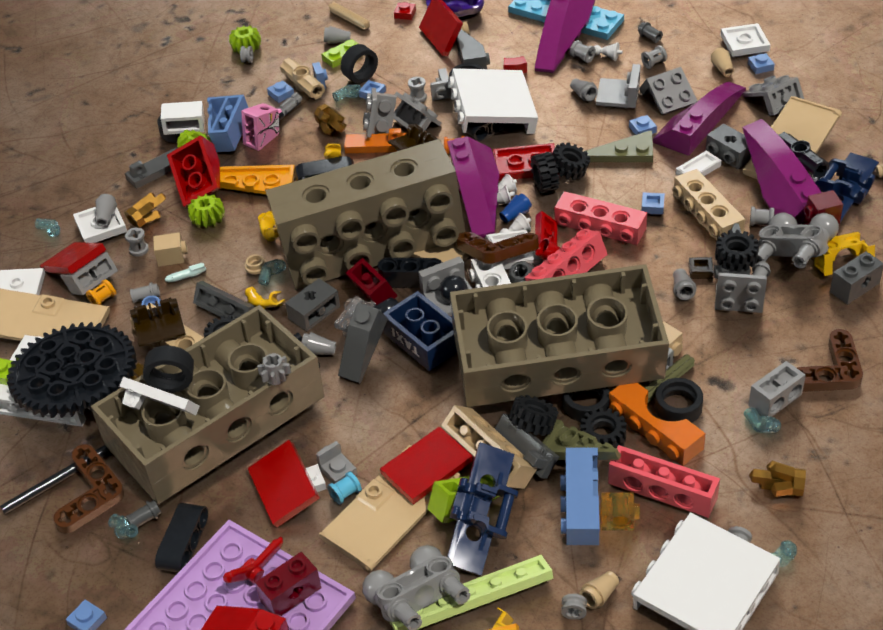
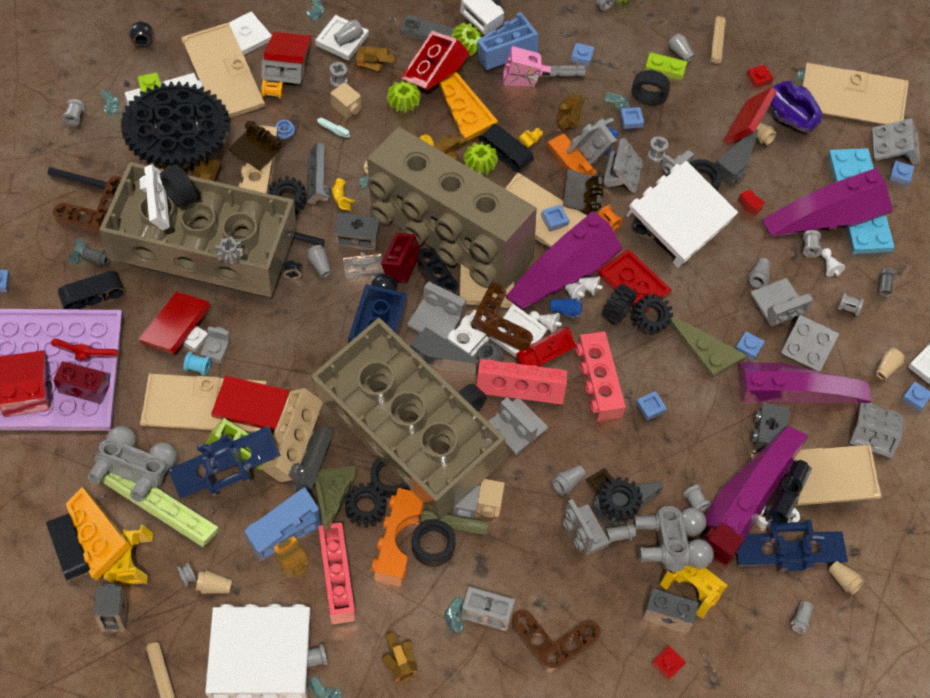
camera: 45 degrees right, 15 degrees up
light grey pin [130,282,160,303] -> none
tan piece [280,58,325,100] -> none
medium blue plate [312,62,328,89] -> none
dark grey slope [338,303,388,384] -> none
black piece [439,275,468,304] -> none
black tyre [509,395,559,436] -> none
tan brick [672,169,745,240] -> none
white tile [676,150,722,176] -> none

